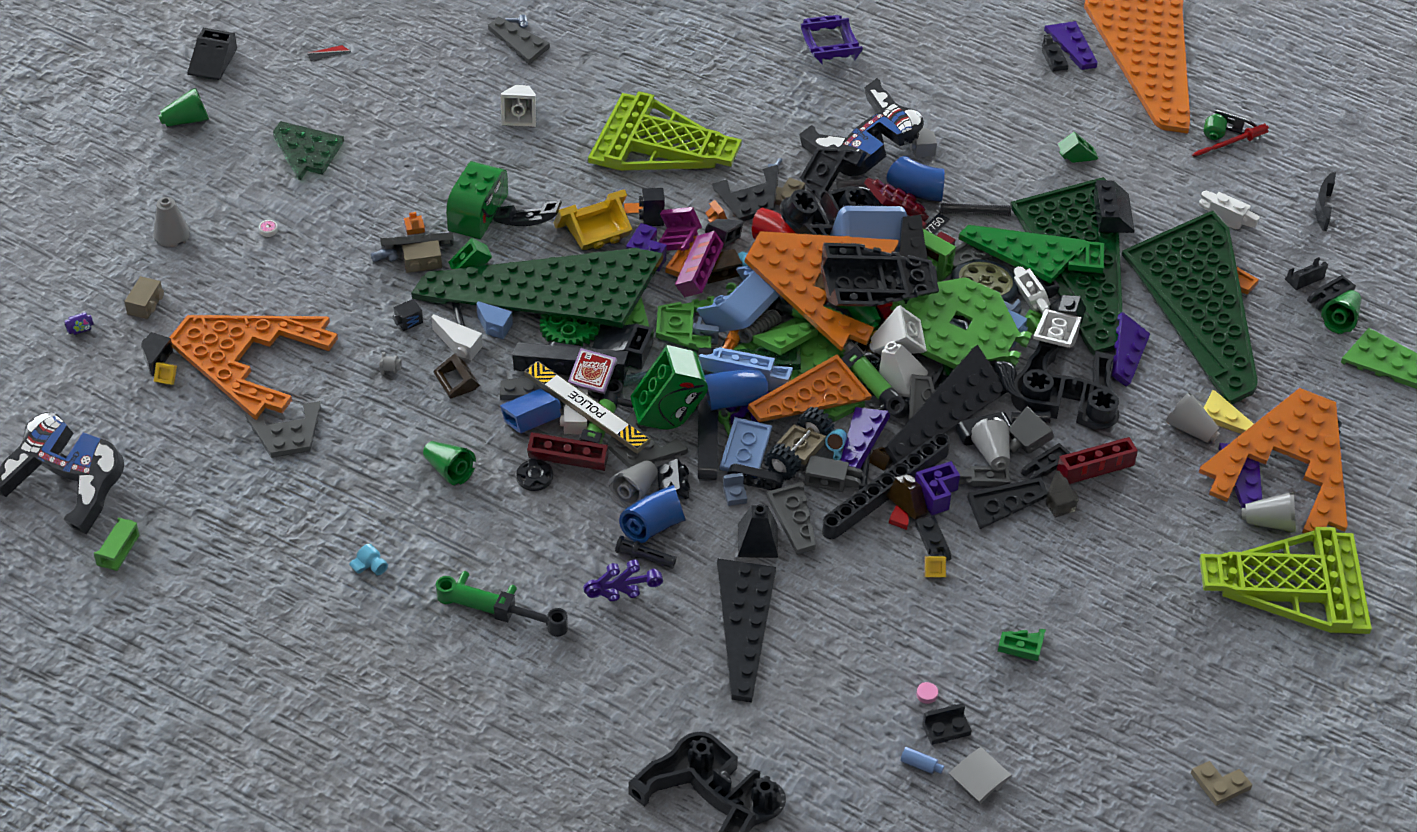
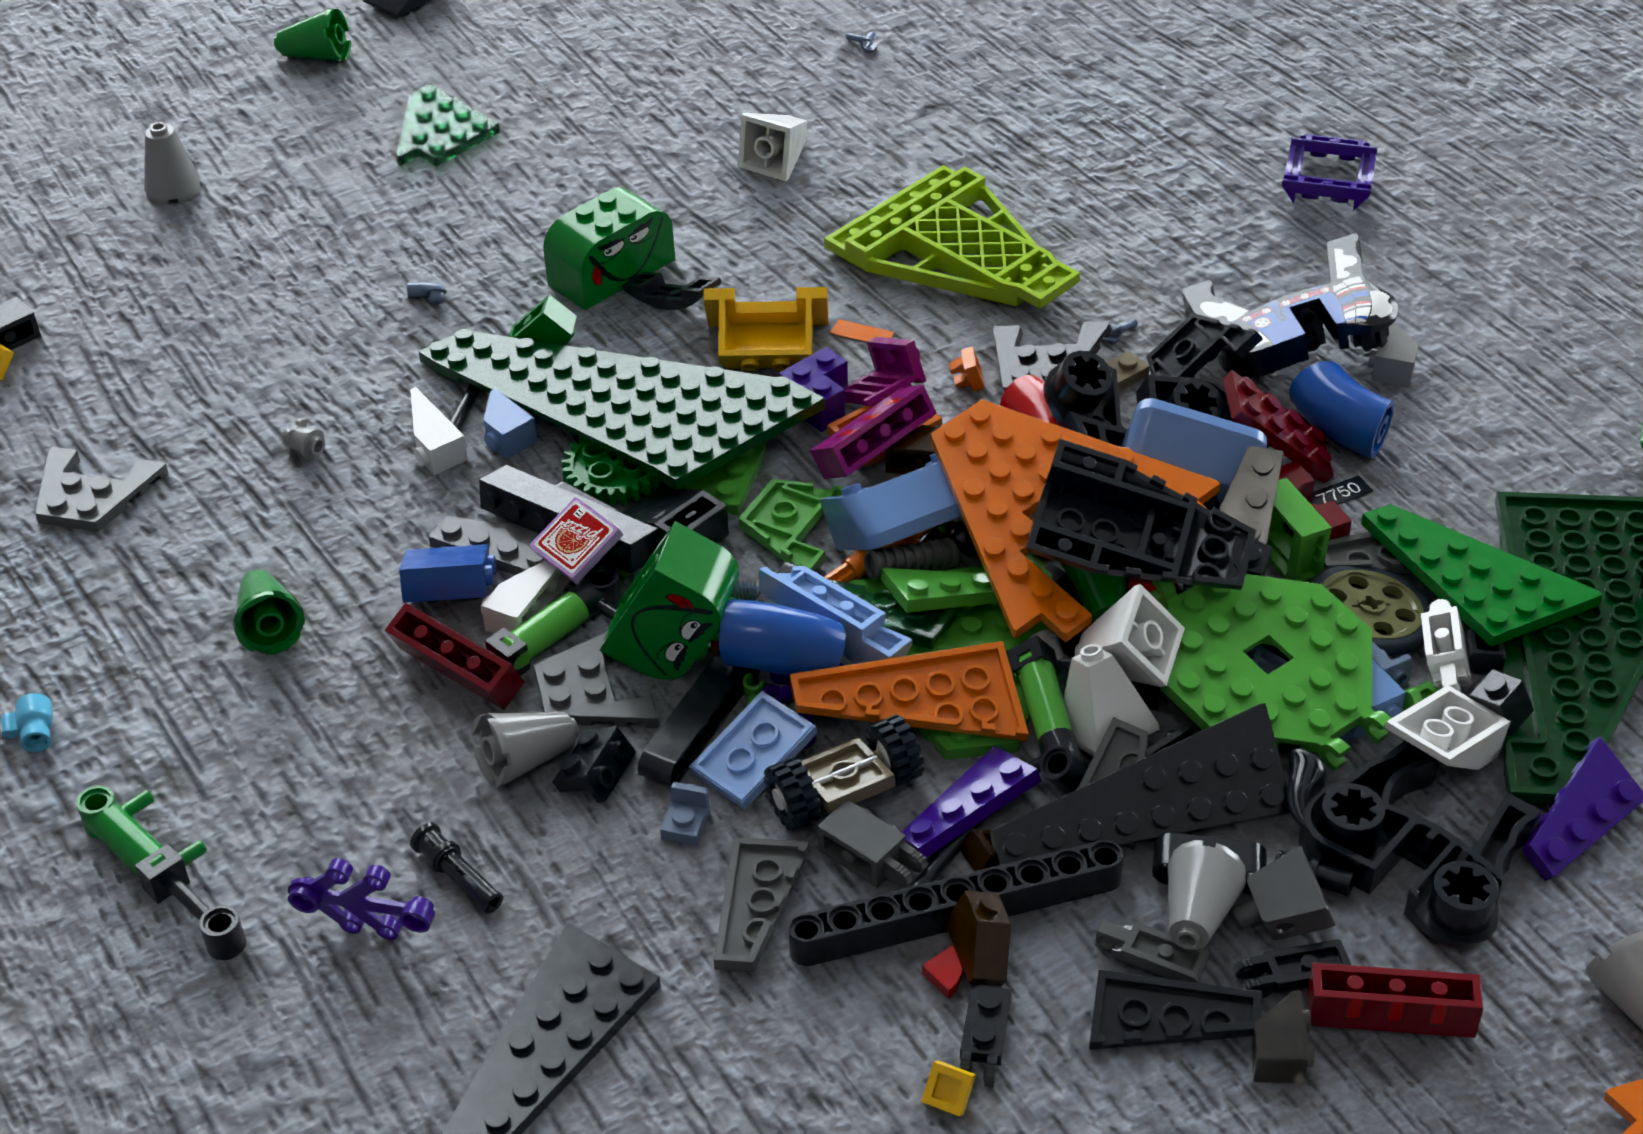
camera: 30 degrees right, 5 degrees down
dark tan brick [124,276,164,319] -> none
orange wing [169,315,338,420] -> none
tile [259,220,278,237] -> none
sticker [307,45,351,61] -> none
dark grey wing [380,232,454,249] -> none
black brick [393,299,423,331] -> none
dark tan brick [402,240,442,273] -> none
orange tile [404,212,425,235] -> none
dark brown tile [433,353,481,399] -> none
dark grey wing [488,17,550,65] -> none
black wheel [516,458,553,491] -> none
tile [524,361,650,454] -> none
blue brick [619,485,686,543] -> none
black brick [639,188,665,226] -> none
sand blue bracket [693,317,719,344] -> none
black slope [705,219,744,247] -> none
black beam [727,464,784,491] -> none
black slope [738,504,778,558] -> none
piece [825,429,847,460] -> none
dark purple brick [915,461,960,515] -> none
black axle [940,203,1011,216] -> none
green wing [1068,241,1104,273] -> none

